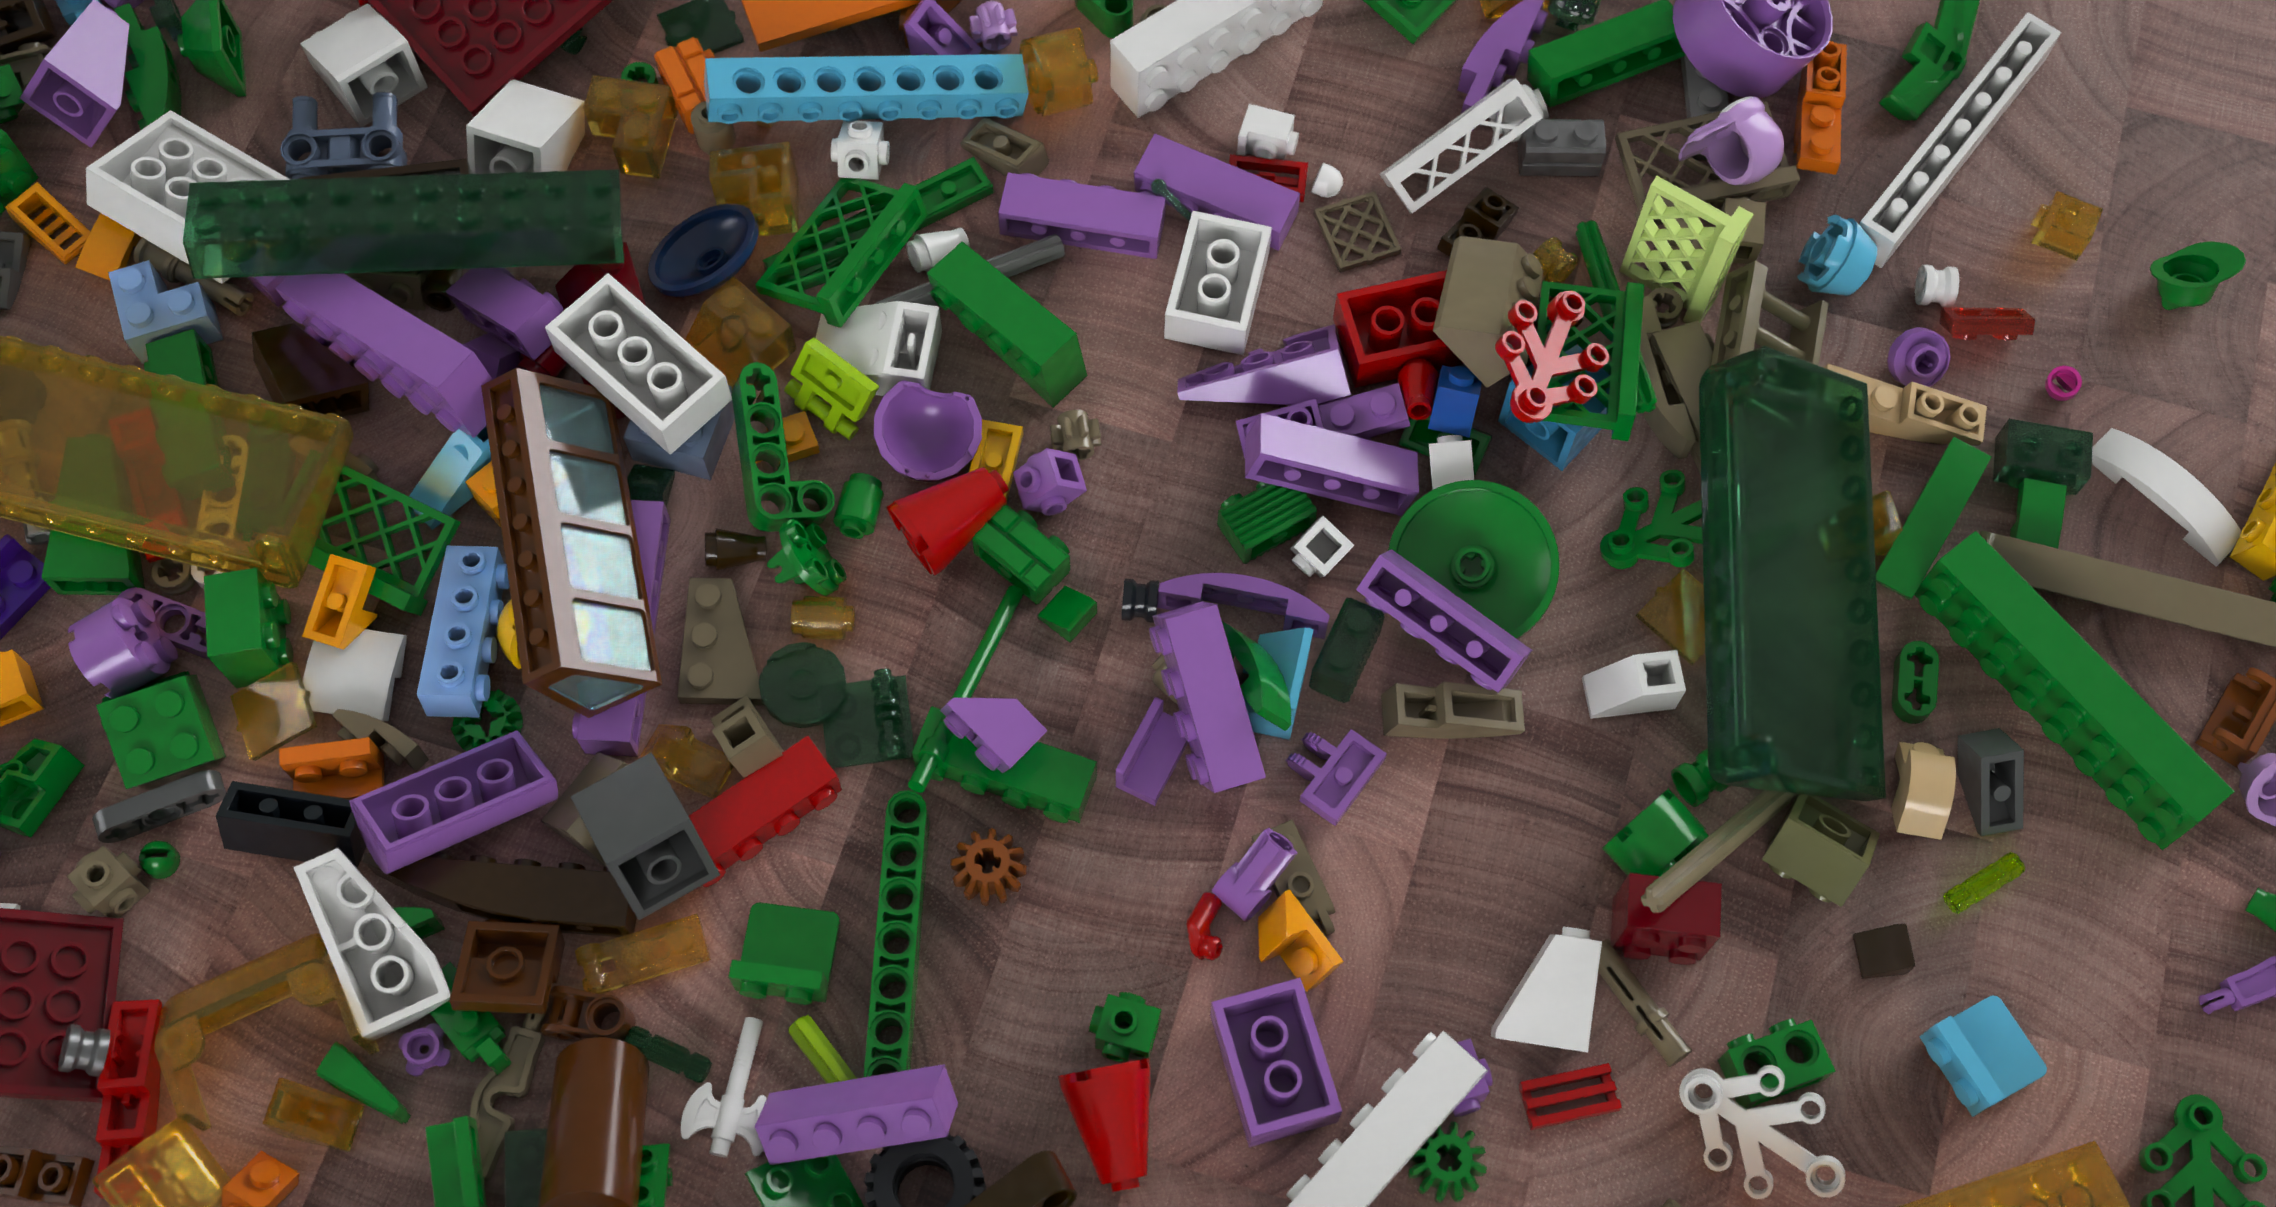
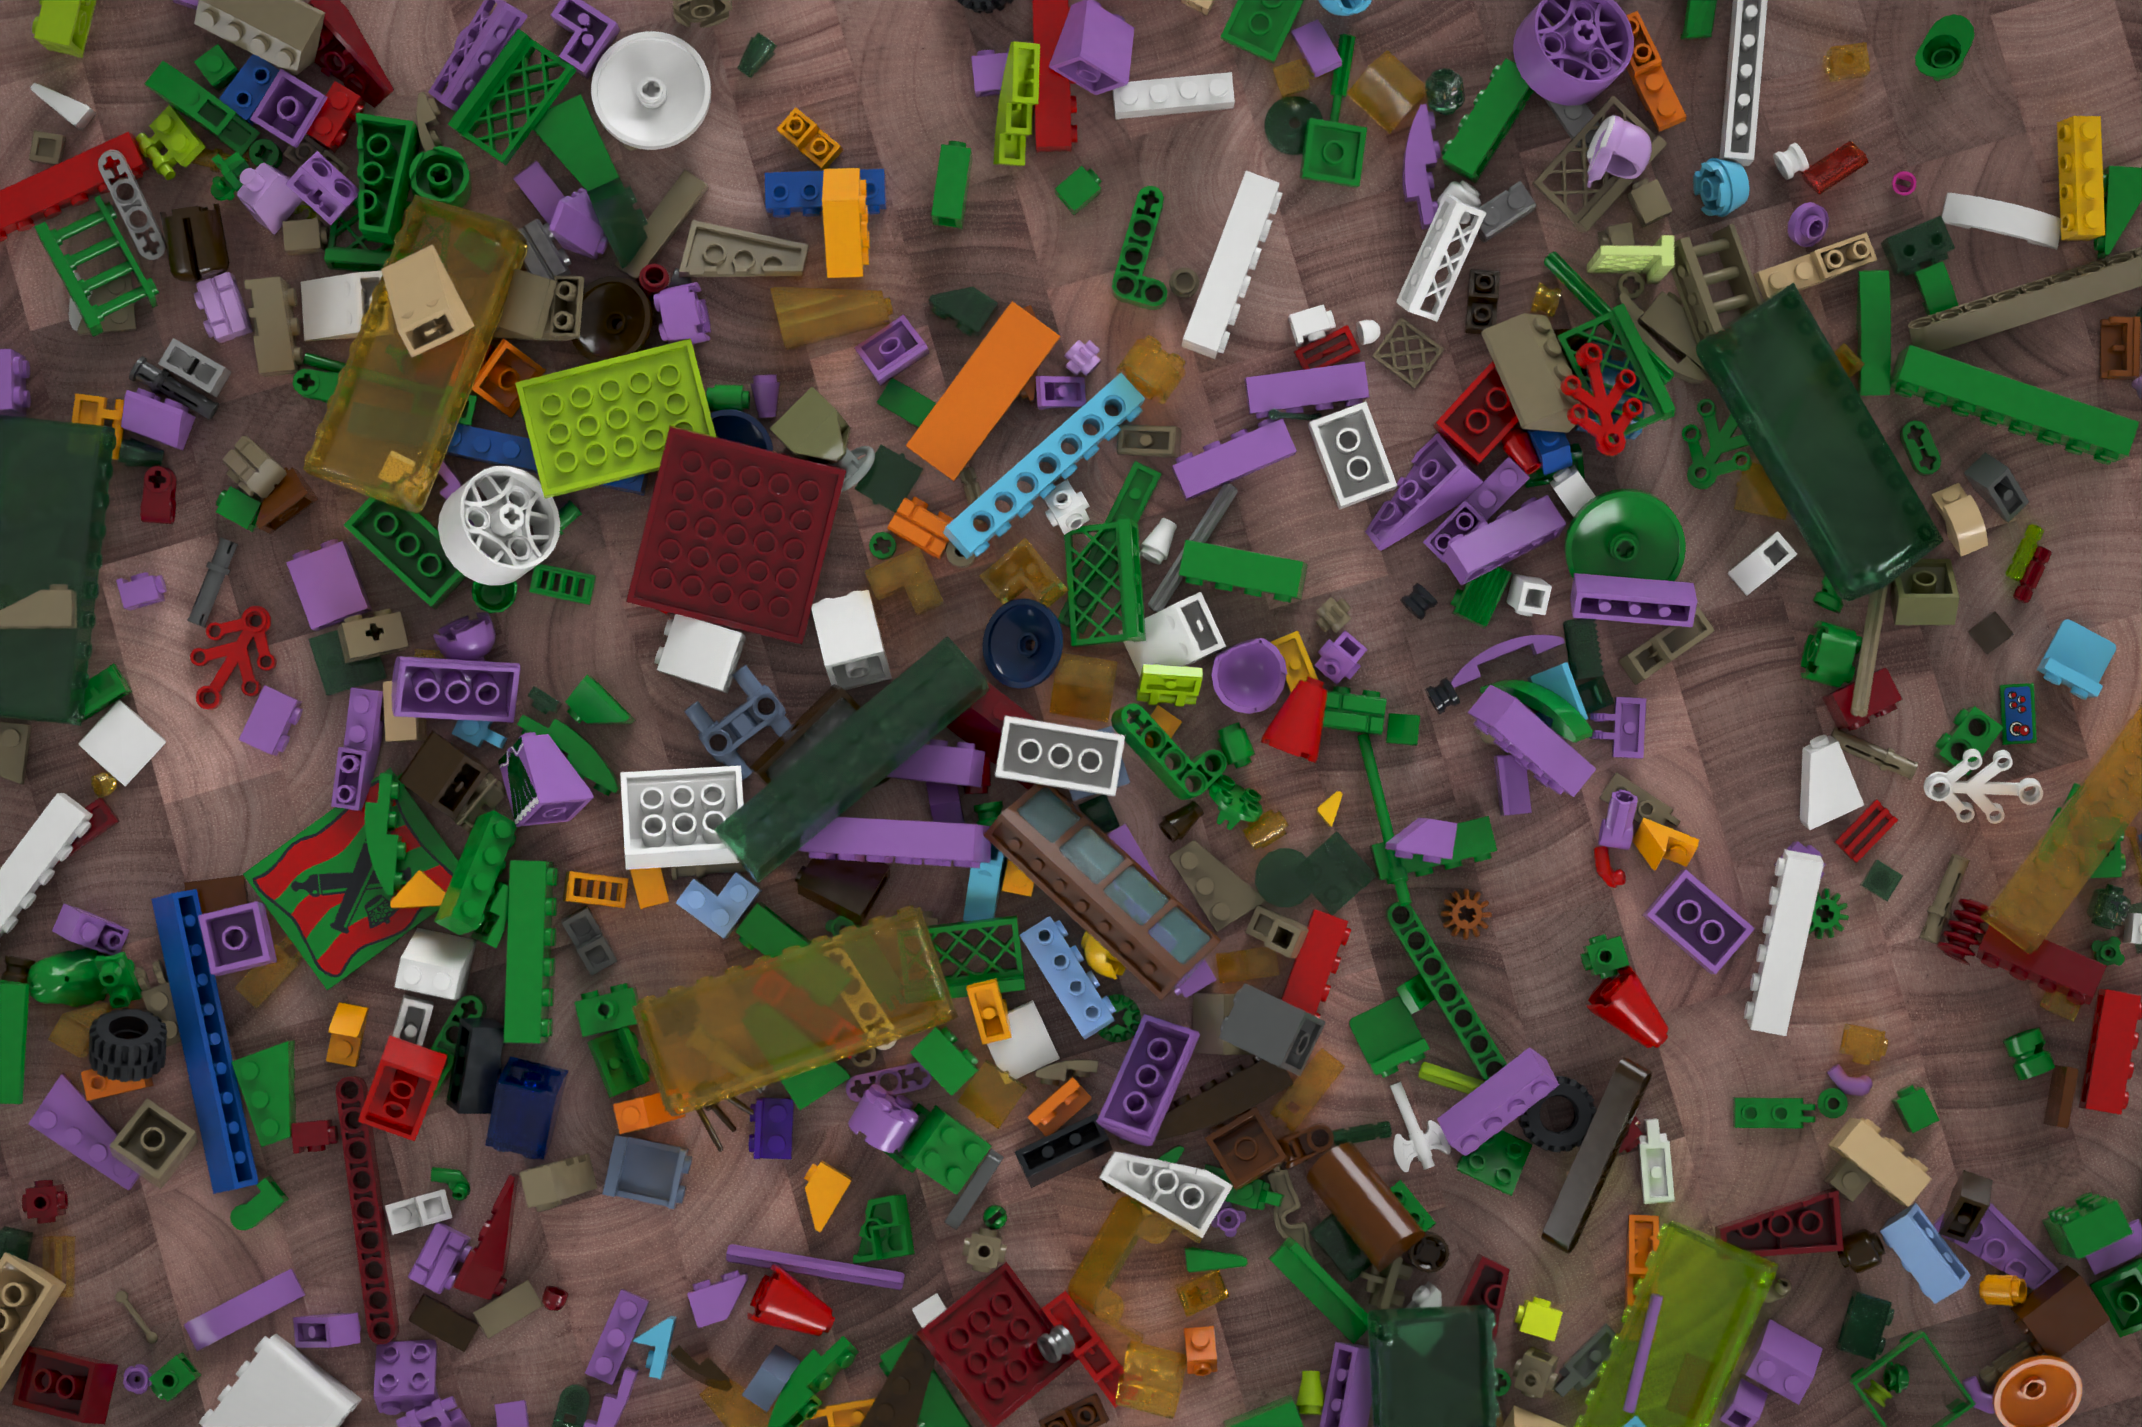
camera: 30 degrees left, 20 degrees up
none -> yellow slope [1316,791,1343,827]
none -> green plate [1396,974,1435,1014]
none -> black wheel [1400,583,1438,620]
none -> clear green slope [1576,676,1614,714]
none -> clear green plate [1860,860,1903,901]
none -> slope [1999,683,2037,745]
none -> dark red axle [2013,546,2052,603]

